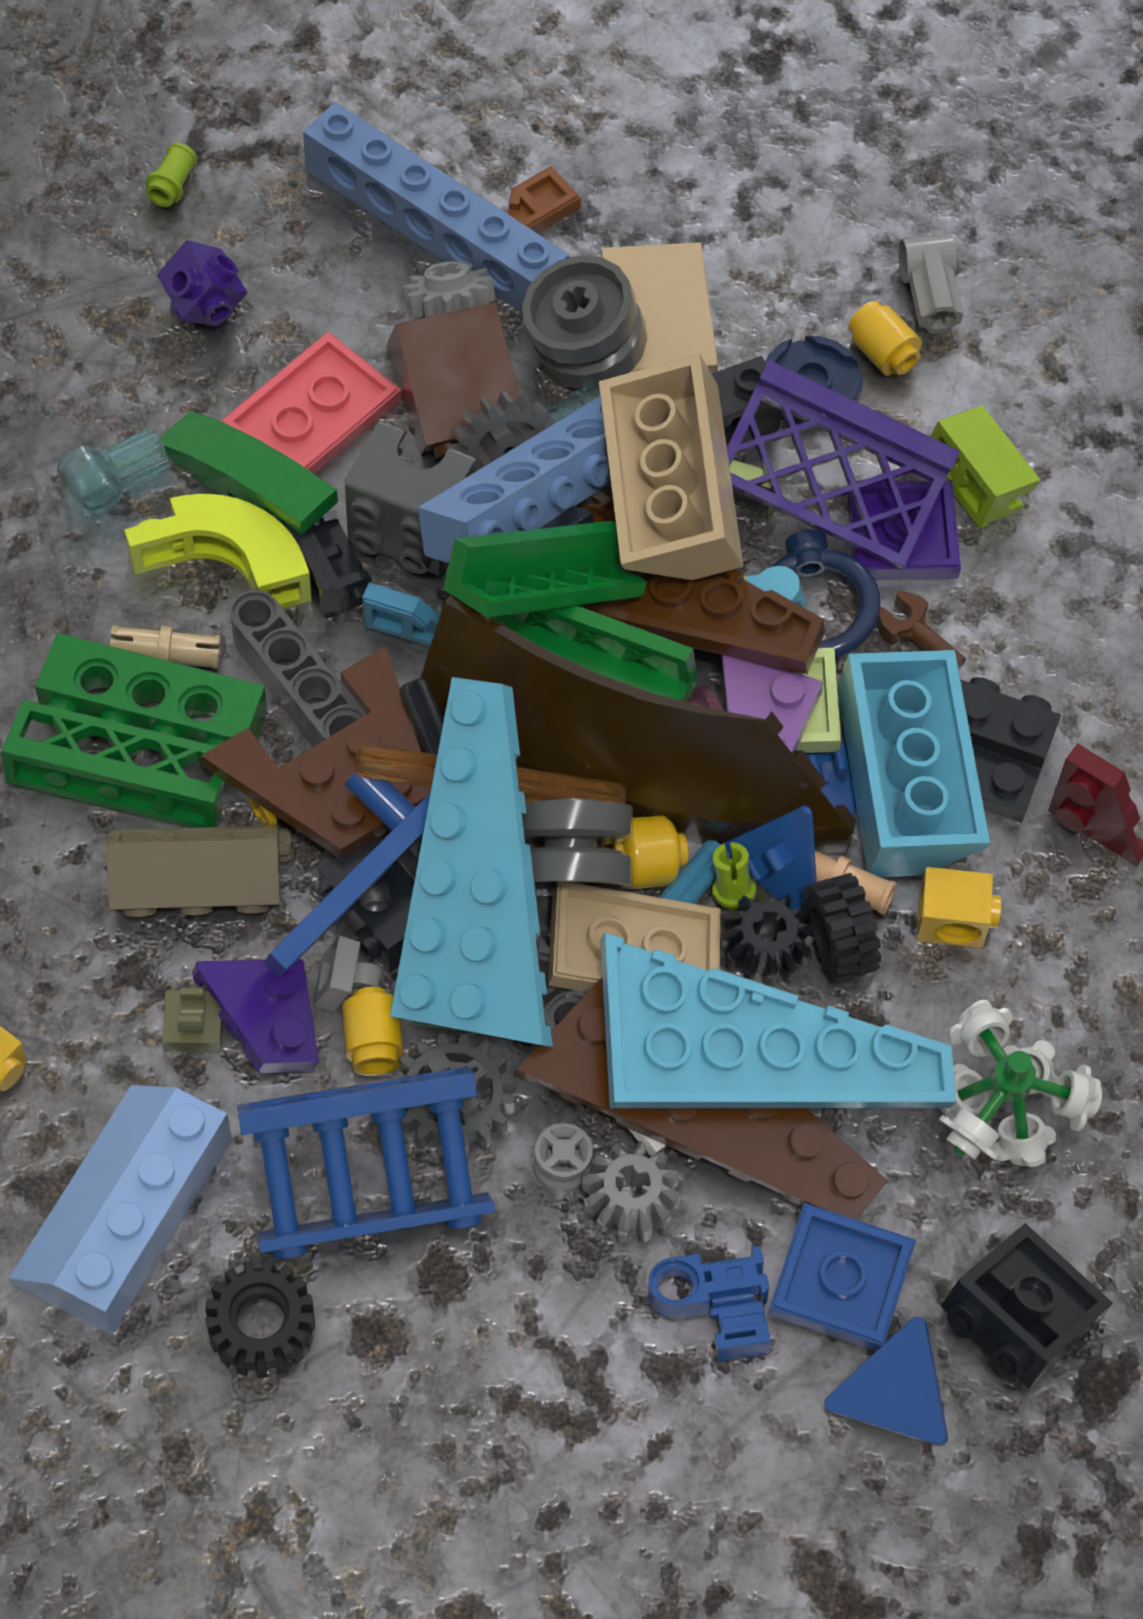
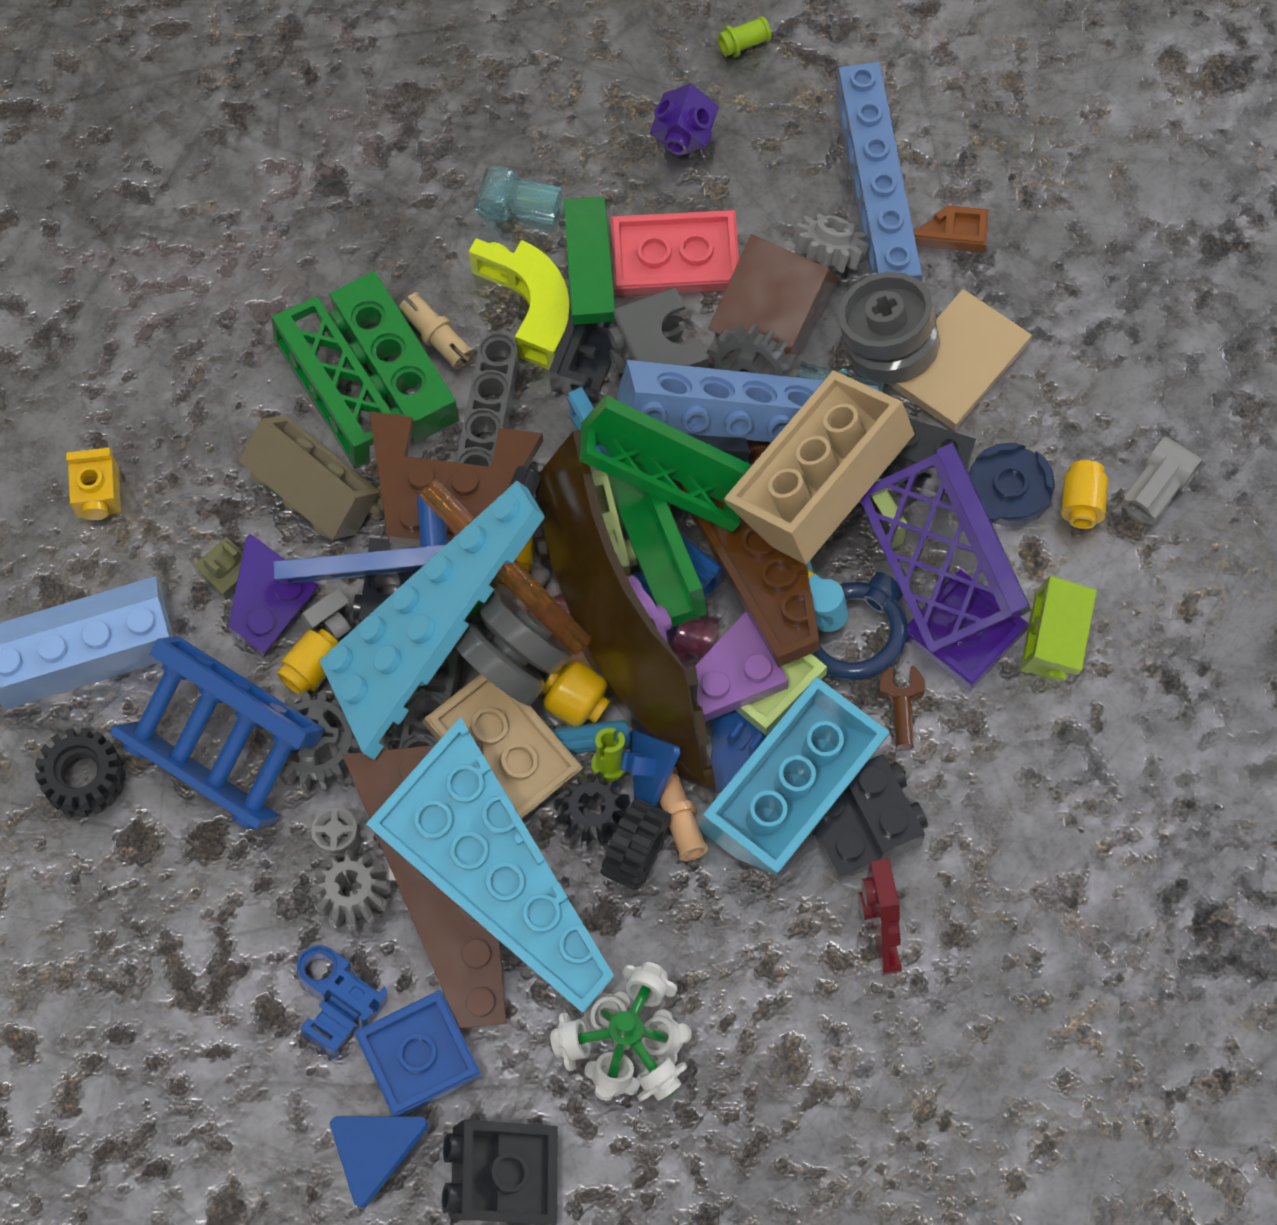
camera: 50 degrees right, 5 degrees up
yellow brick [916,867,1001,948] -> none

